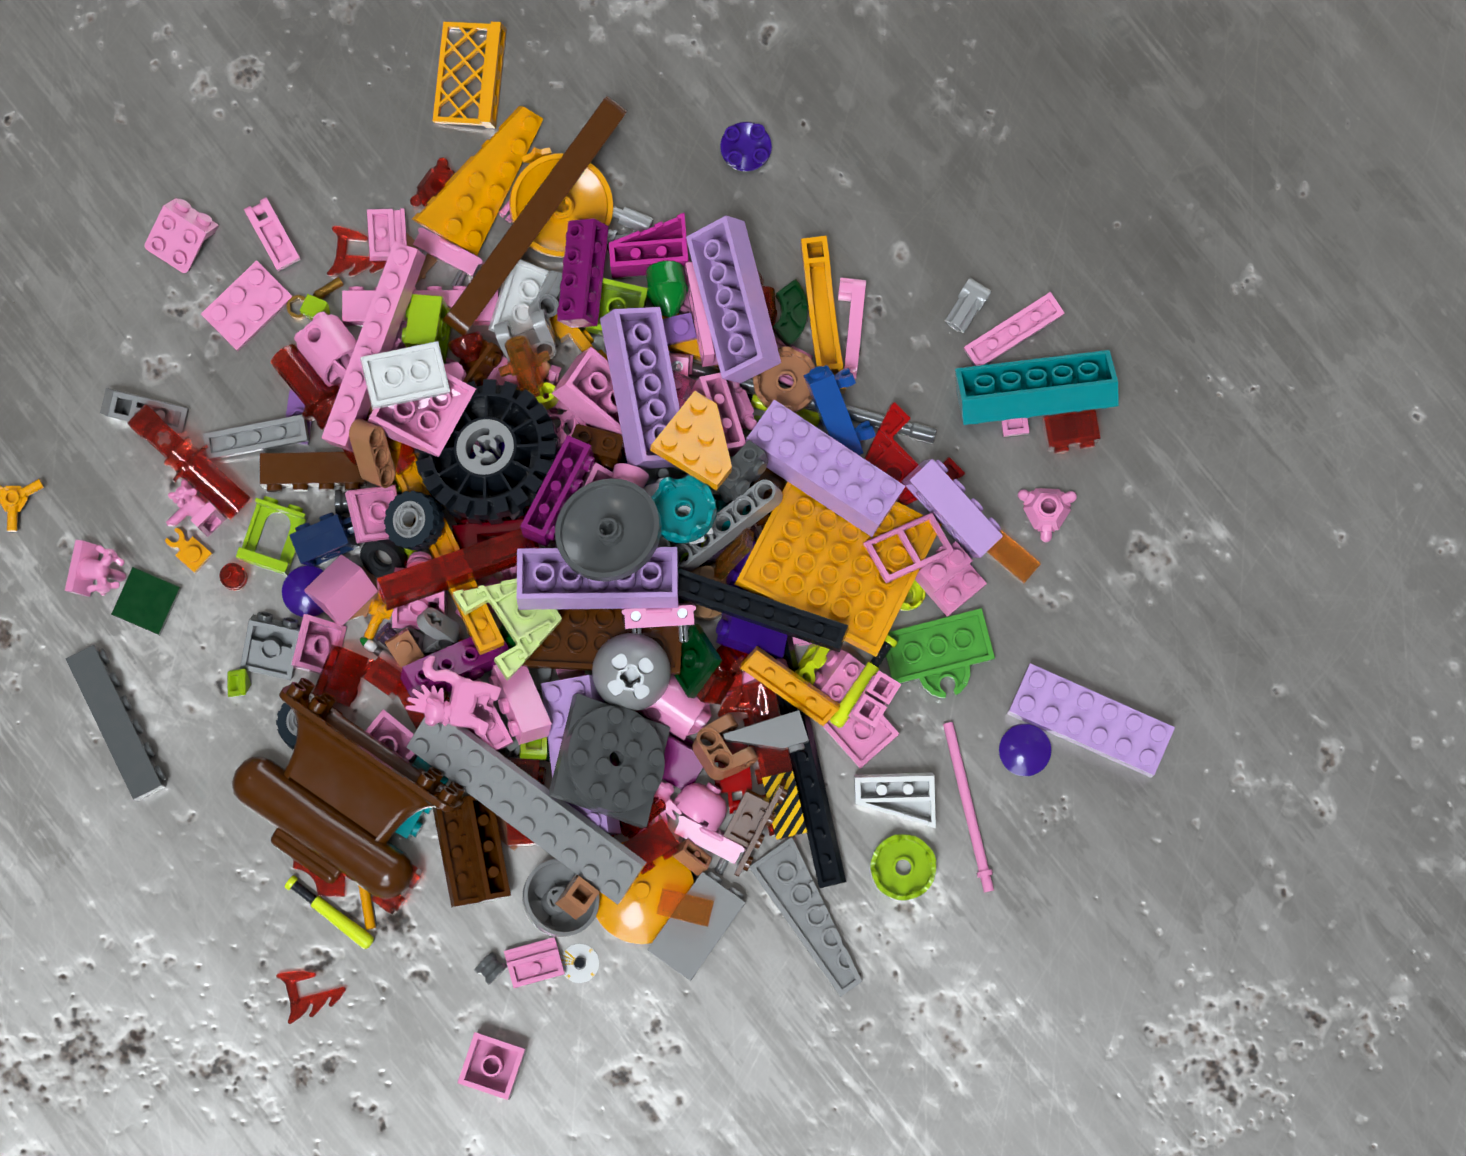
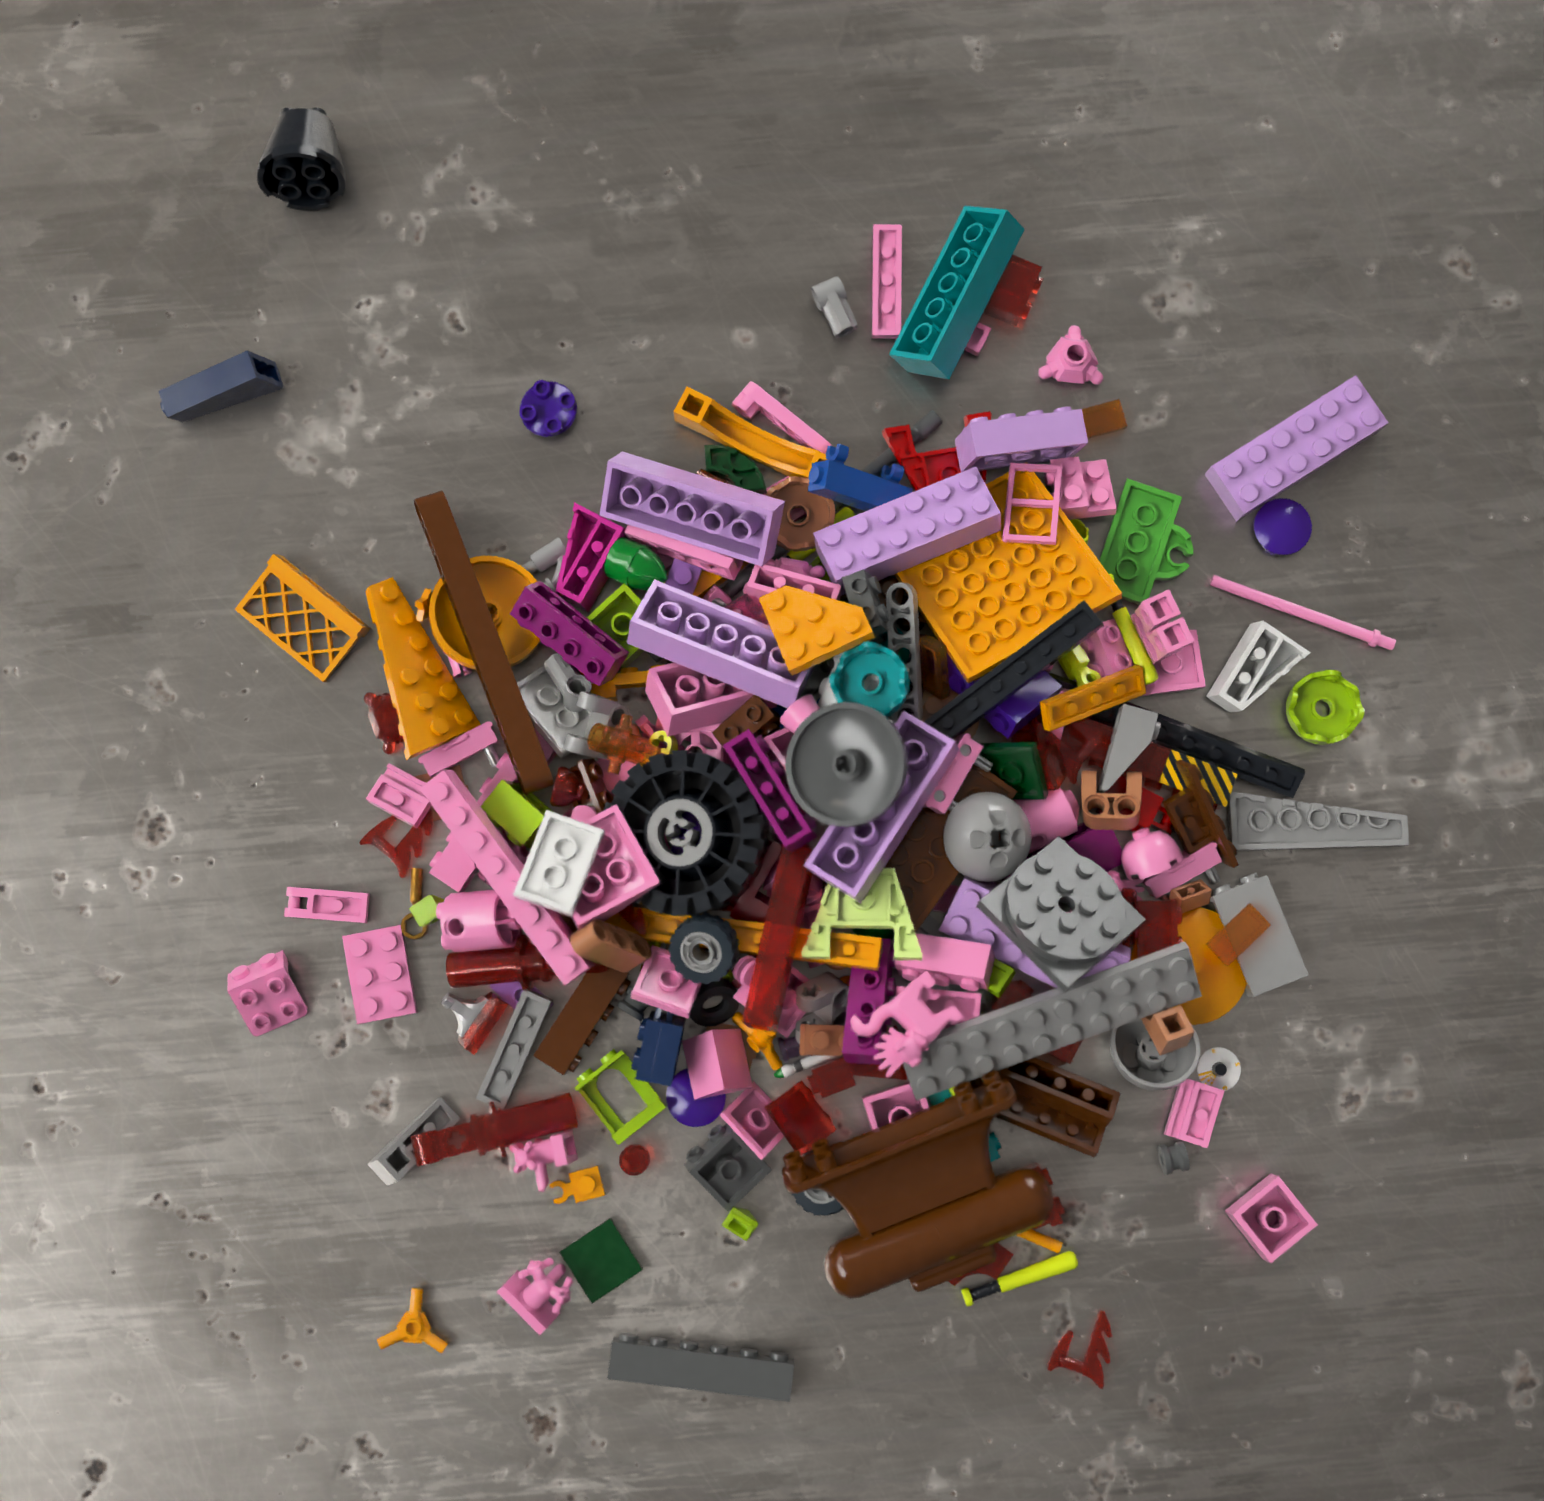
camera: 60 degrees left, 0 degrees up
none -> piece [441,991,509,1055]

